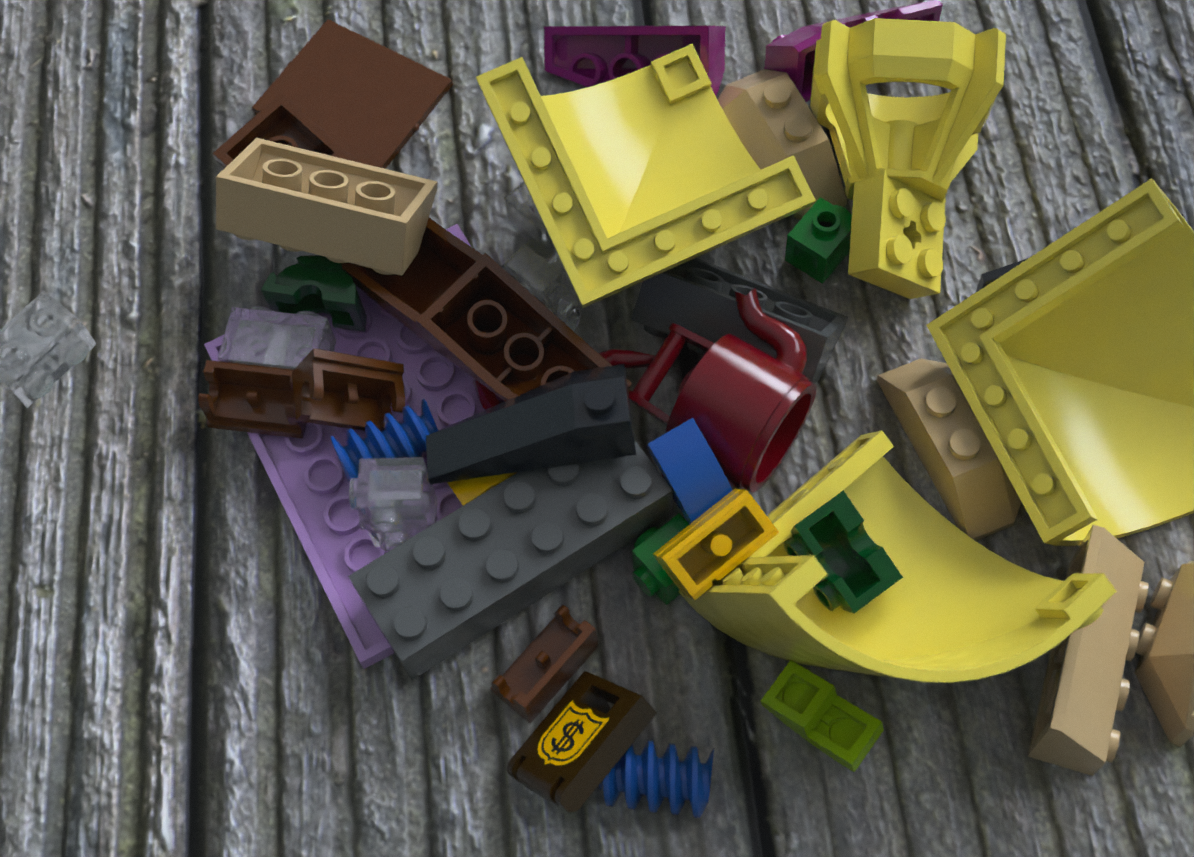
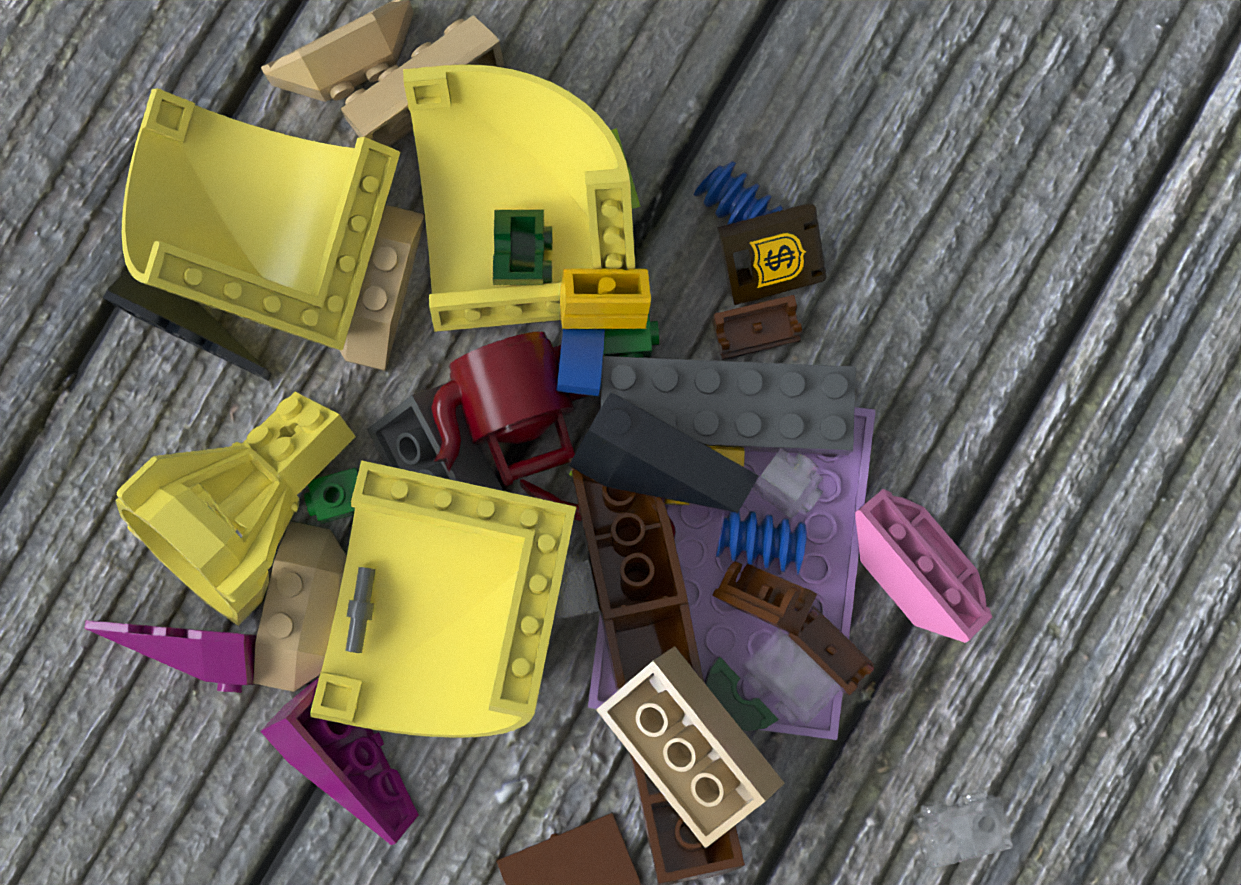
camera: 150 degrees left, 20 degrees up
none -> dark grey bar [345,567,375,653]
none -> bright pink wedge [855,489,993,643]

